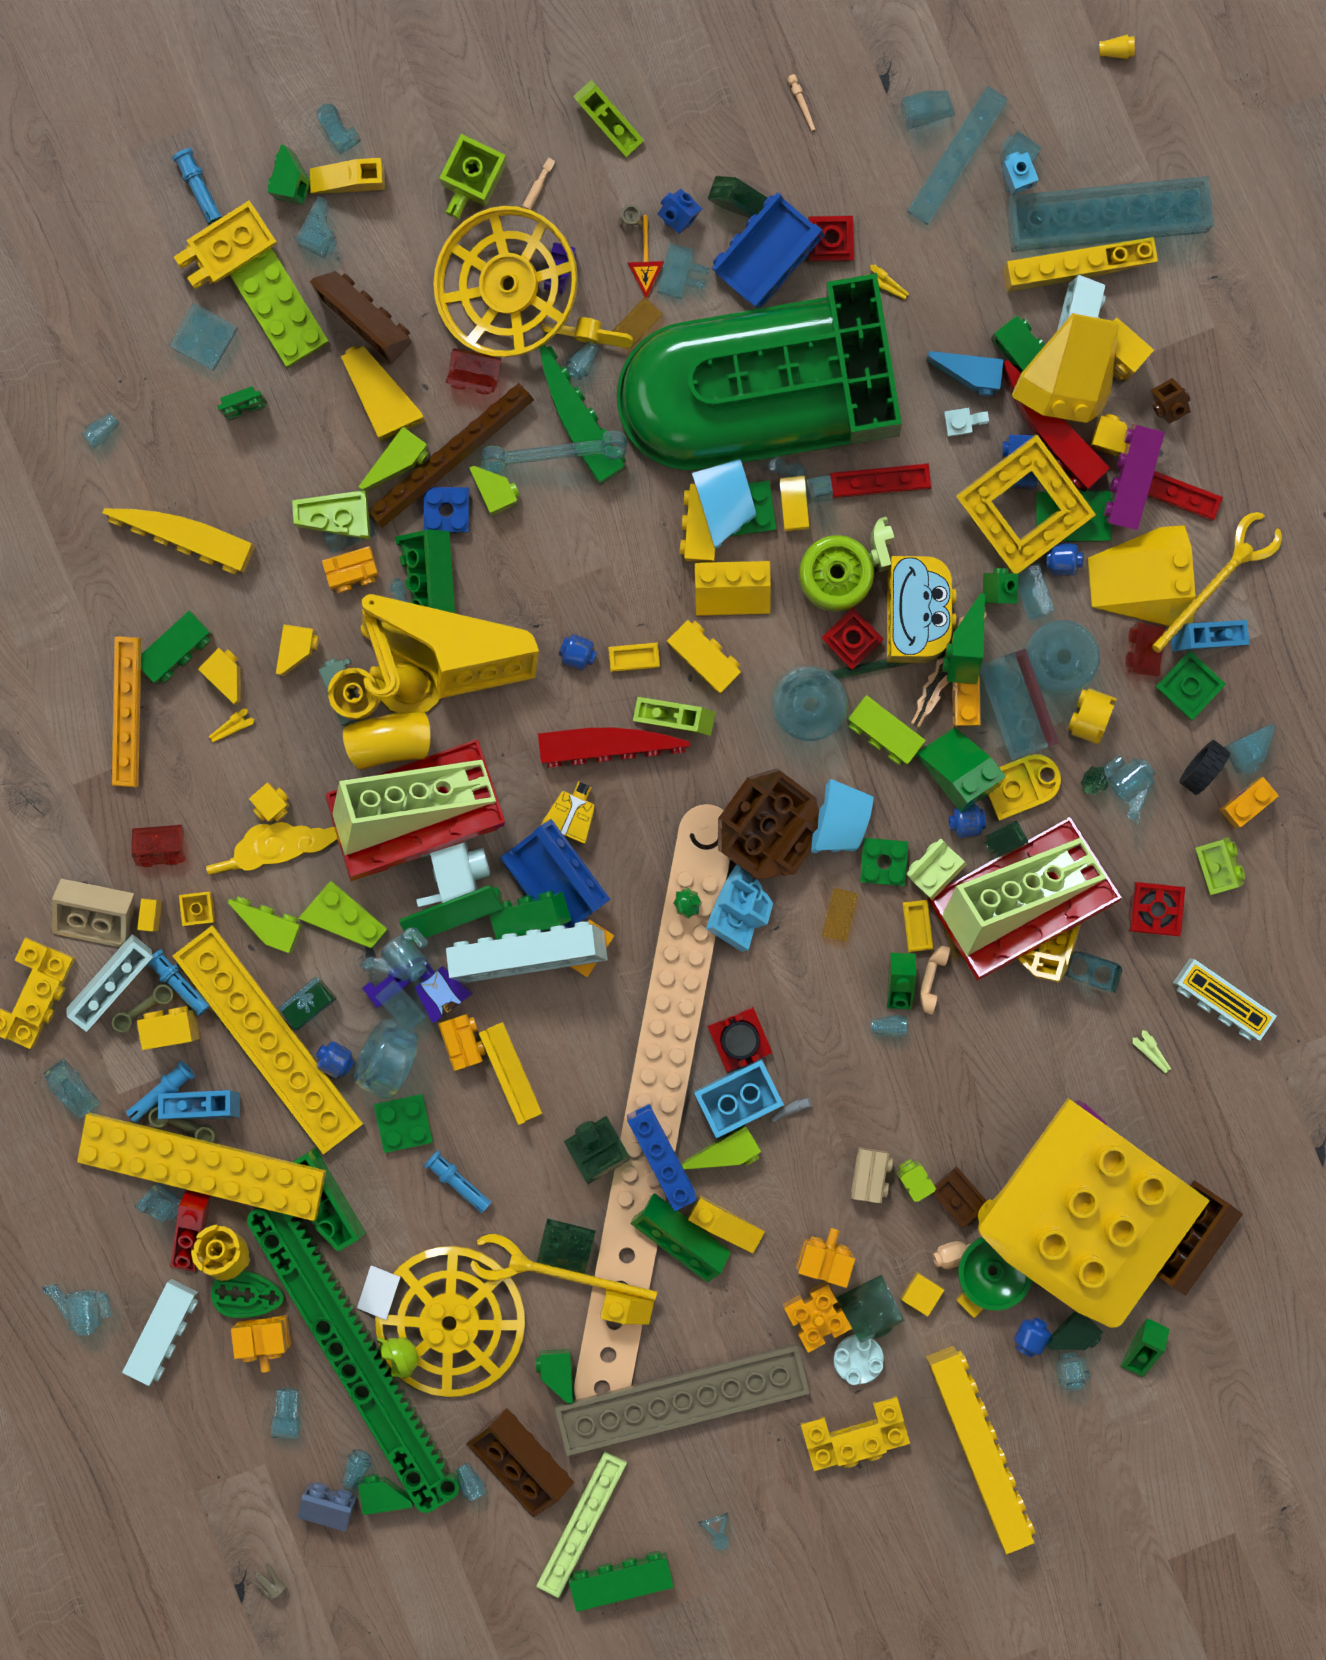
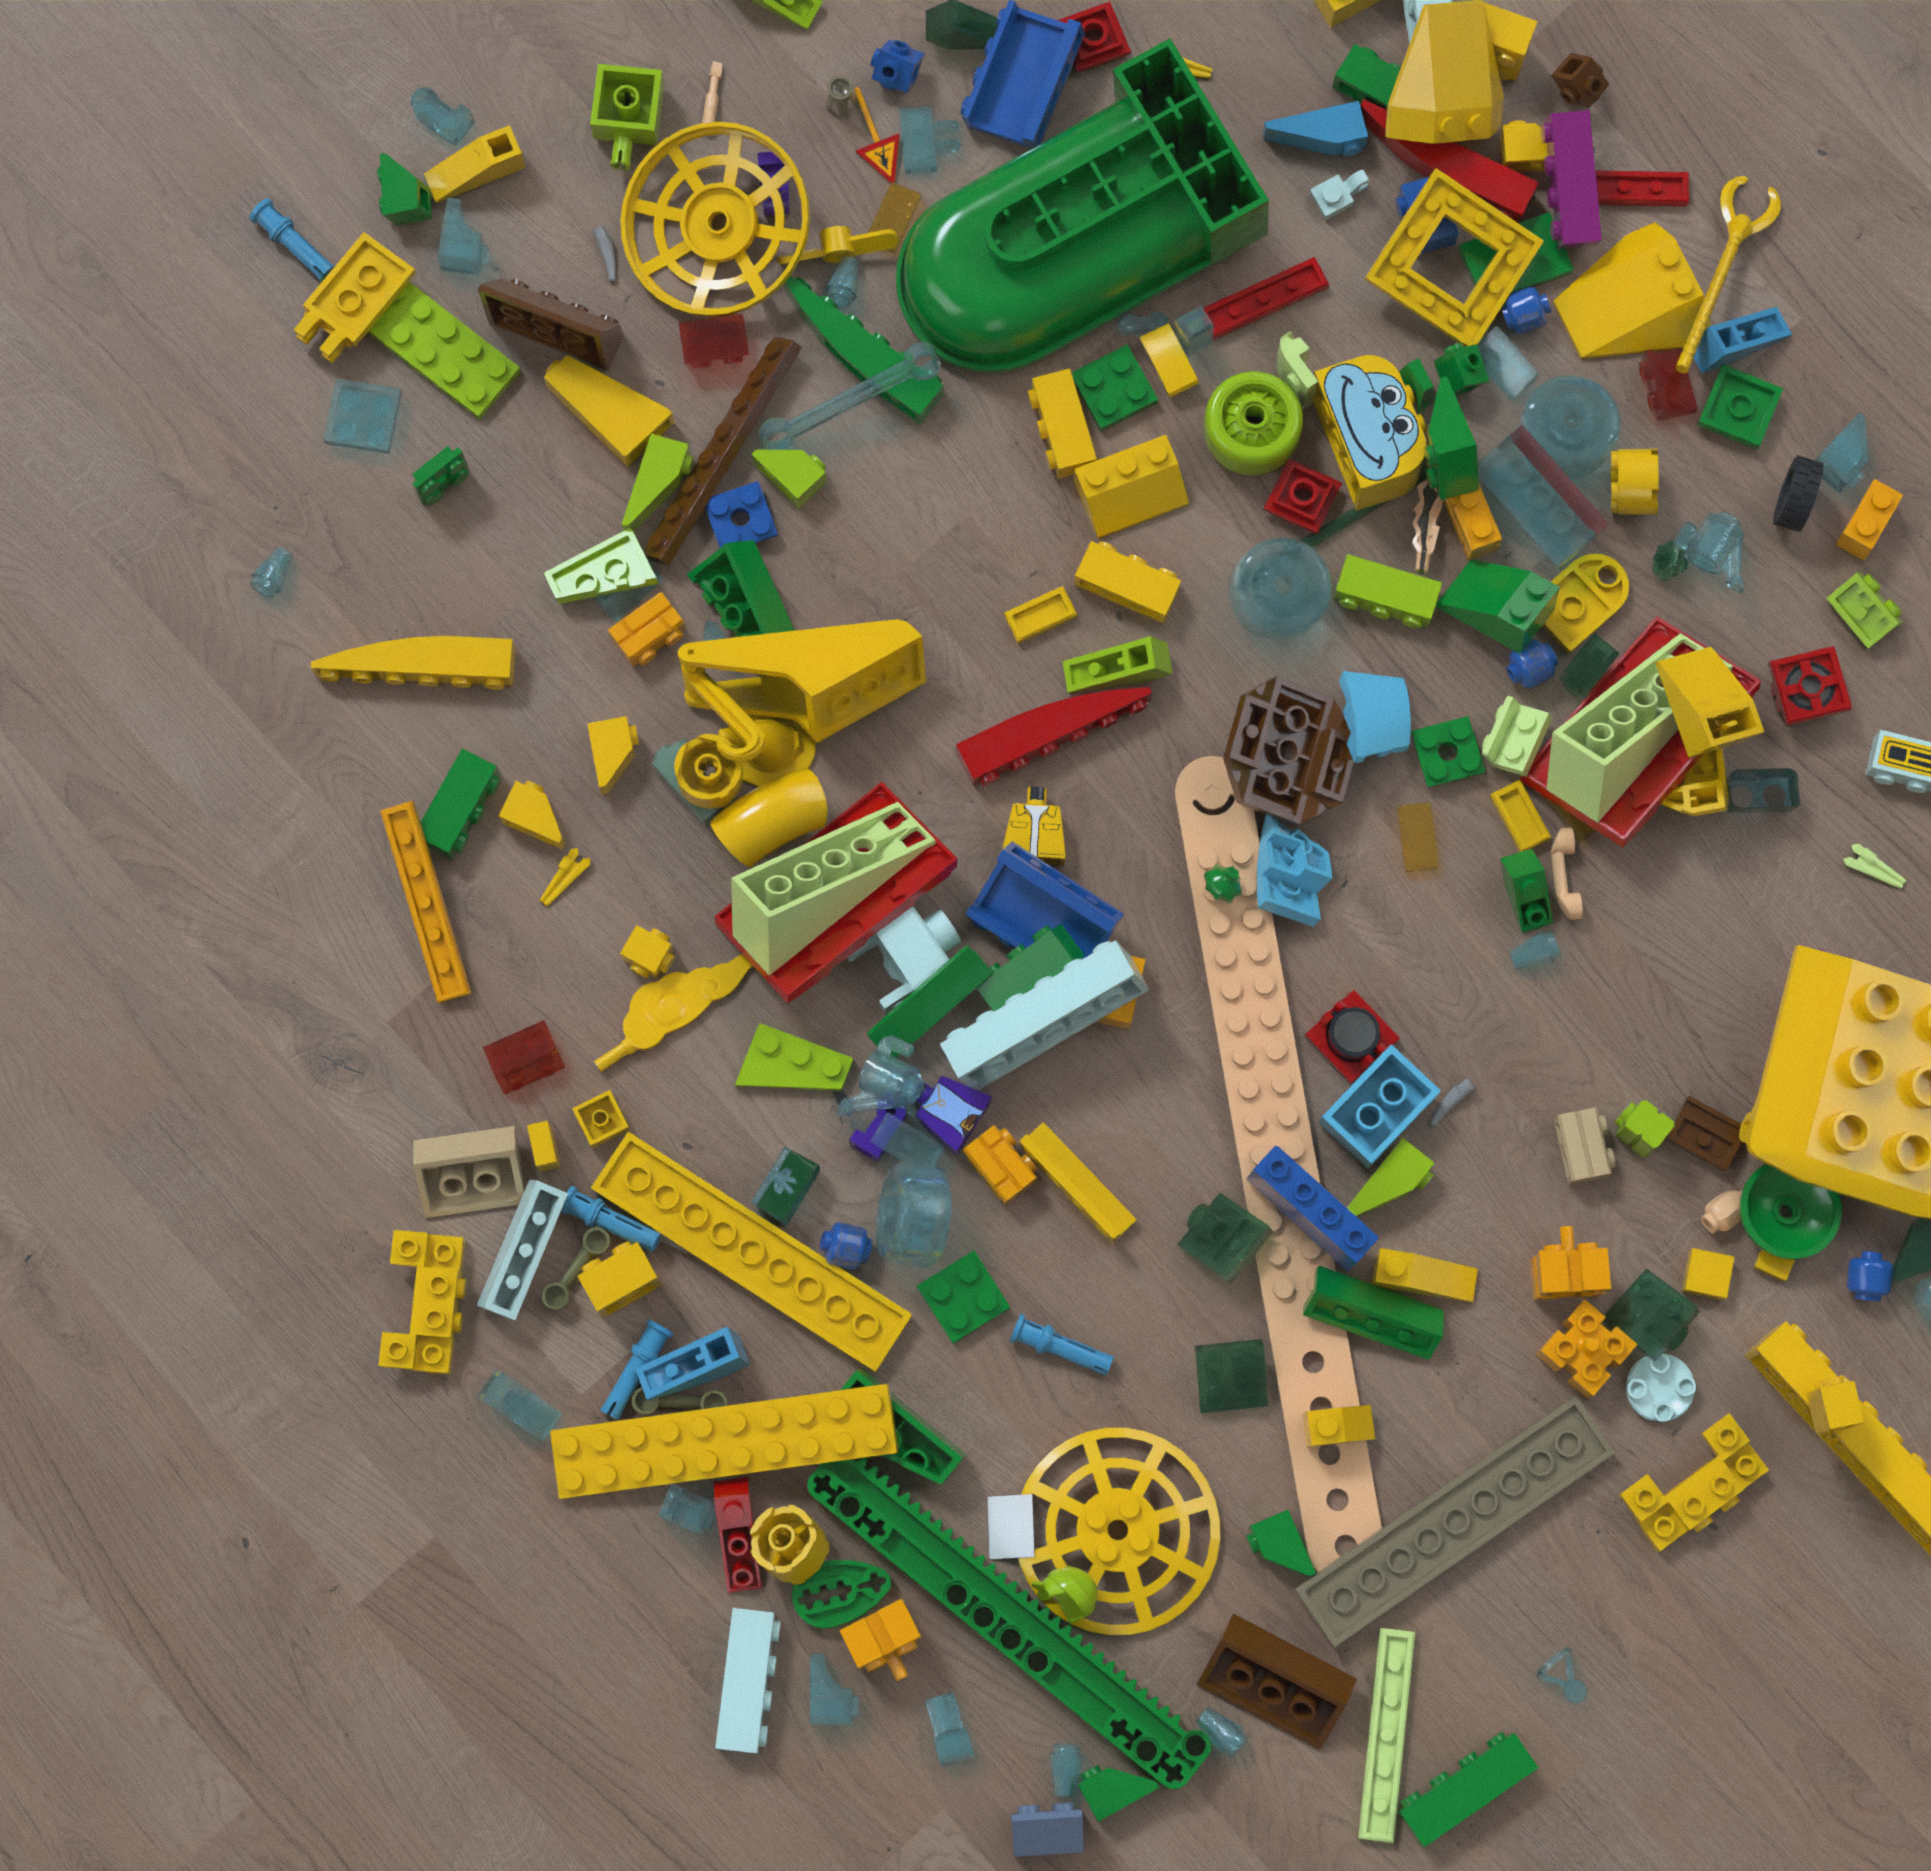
camera: 15 degrees left, 10 degrees down
clear light blue piece [42,1284,111,1335] -> none
lime slope [228,896,302,953] -> none
yellow piece [470,1234,658,1301] -> none
blue head [559,634,597,670] -> none
medium azure slope [692,459,756,549] -> none
none -> light grey helmet [592,226,616,282]
none -> clear light blue arch [810,1654,860,1725]
none -> green slope [1399,358,1437,419]
none -> yellow slope [1655,647,1764,758]
none -> yellow brick [1806,1377,1864,1435]

